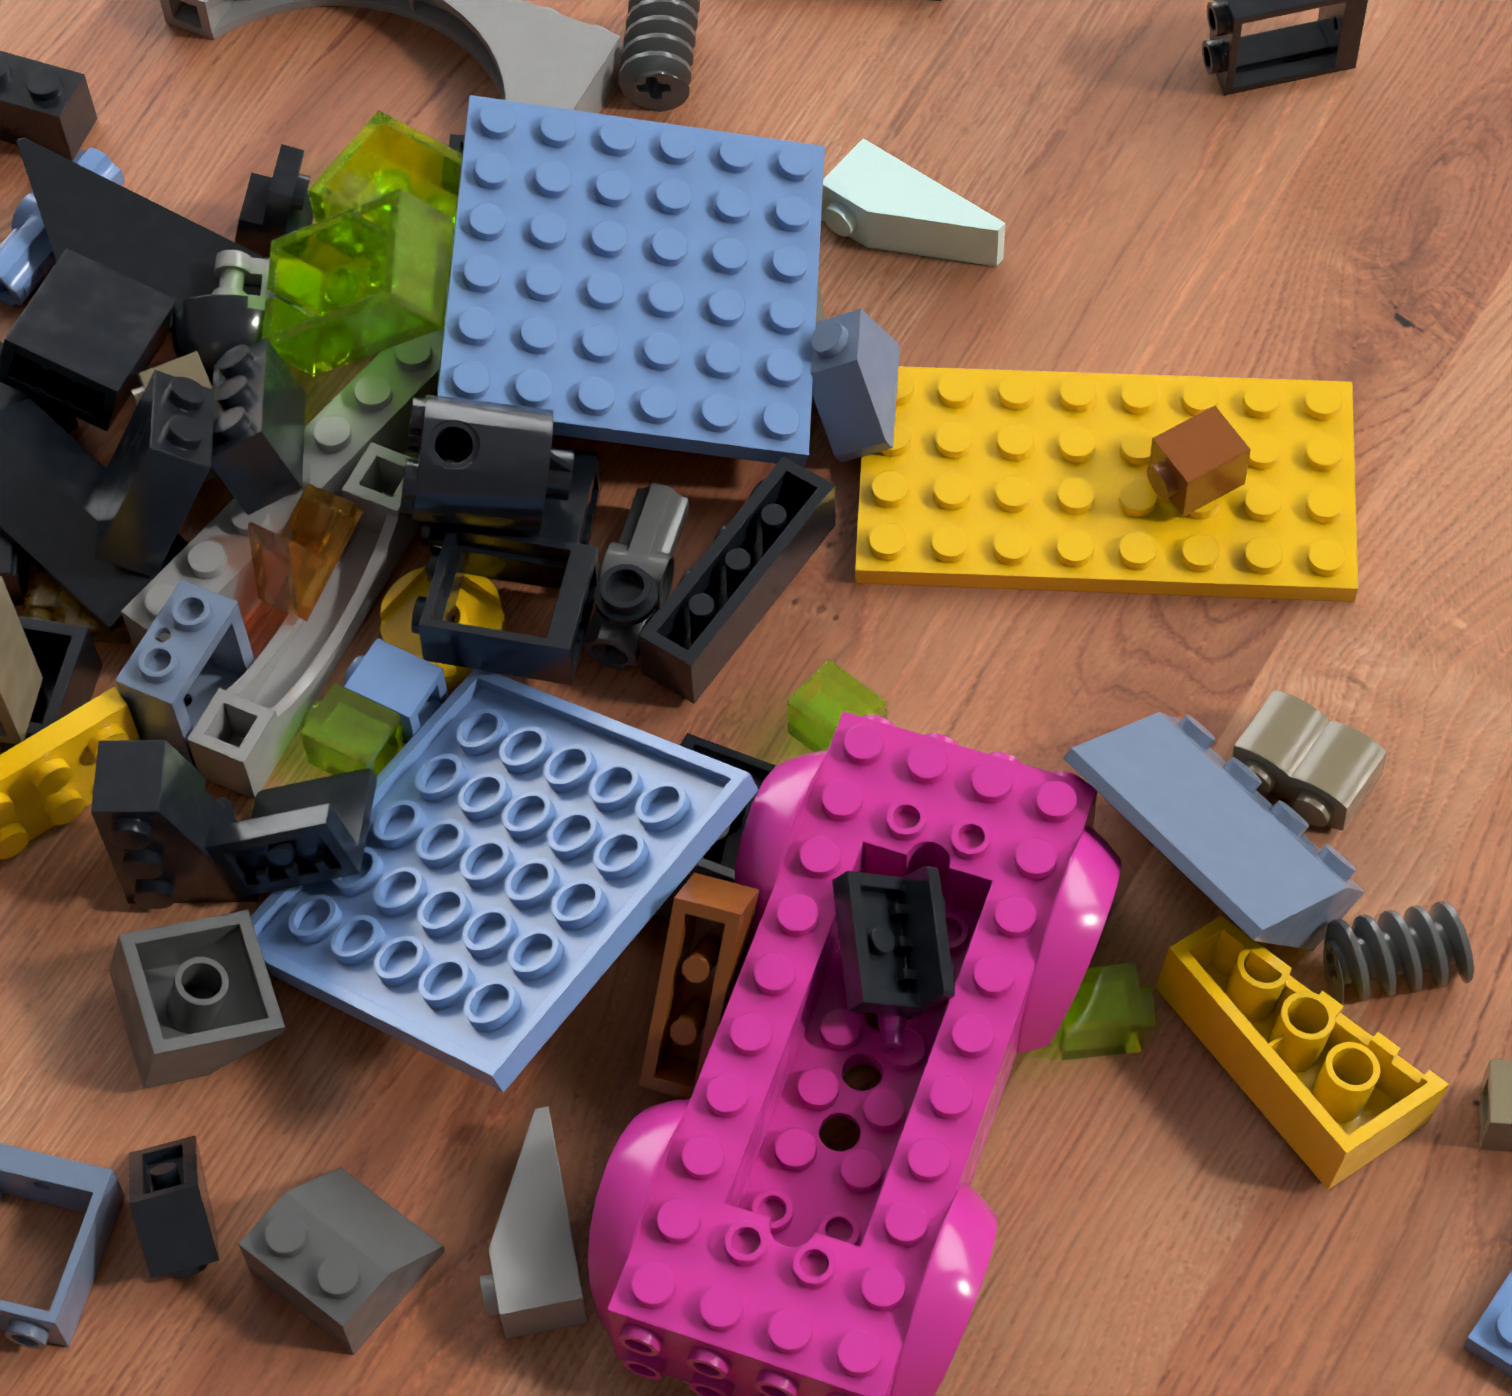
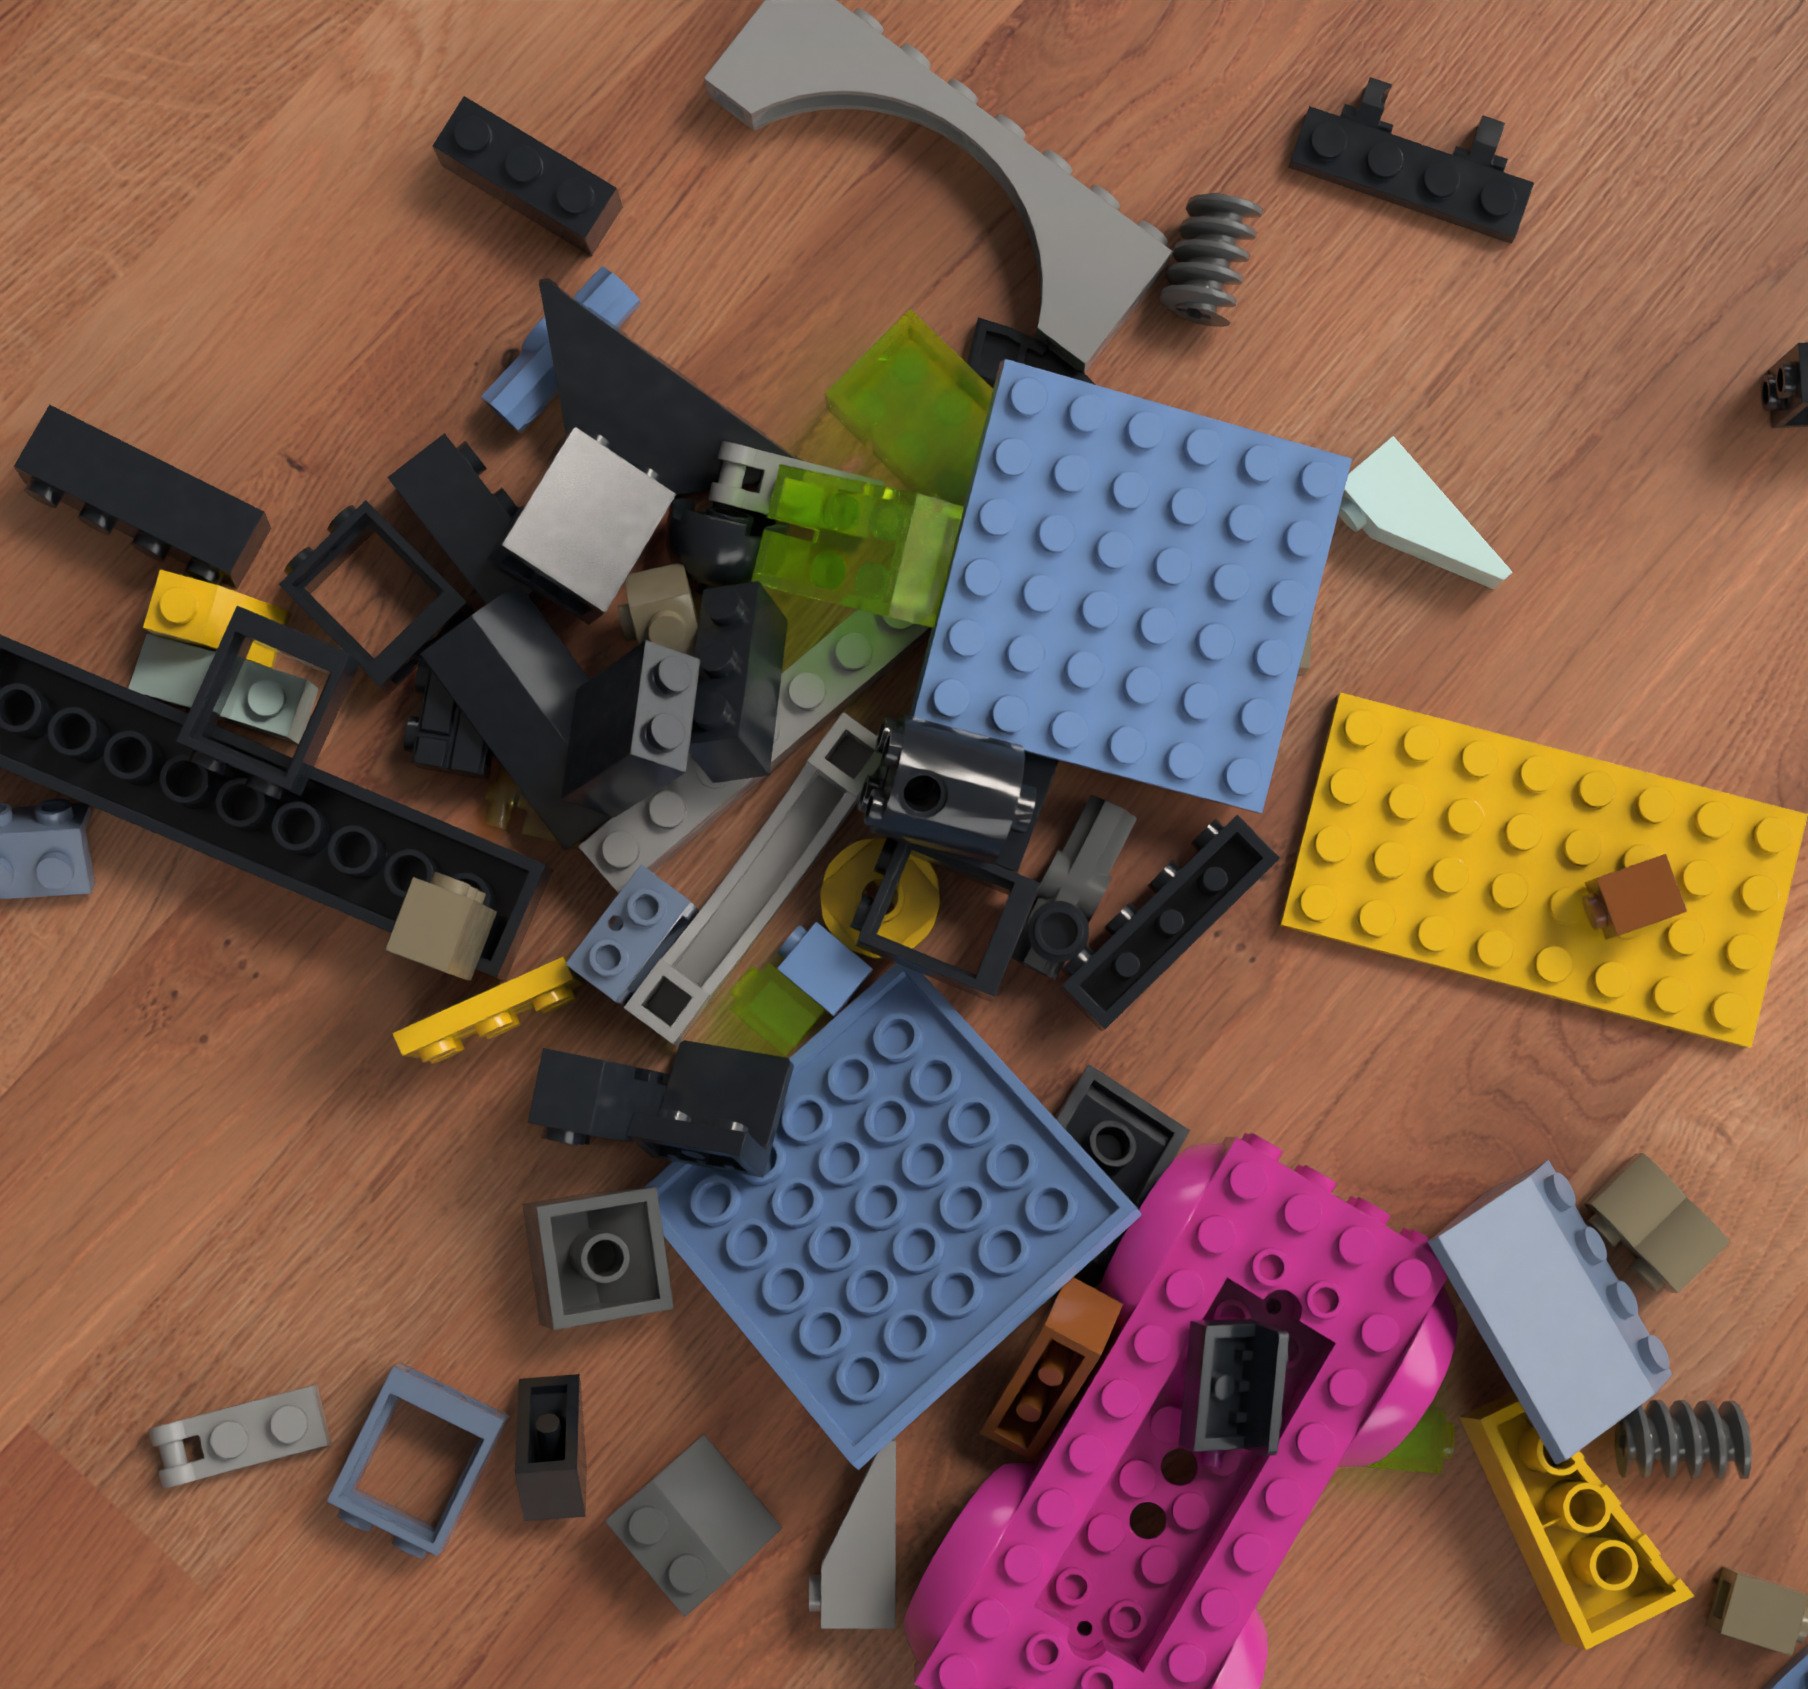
camera: 10 degrees right, 25 degrees up
black brick [235,144,320,258] -> none
clear orange slope [248,483,364,622] -> none
clear neon green brick [787,659,888,752] -> none
sand blue slope [810,308,900,463] -> none

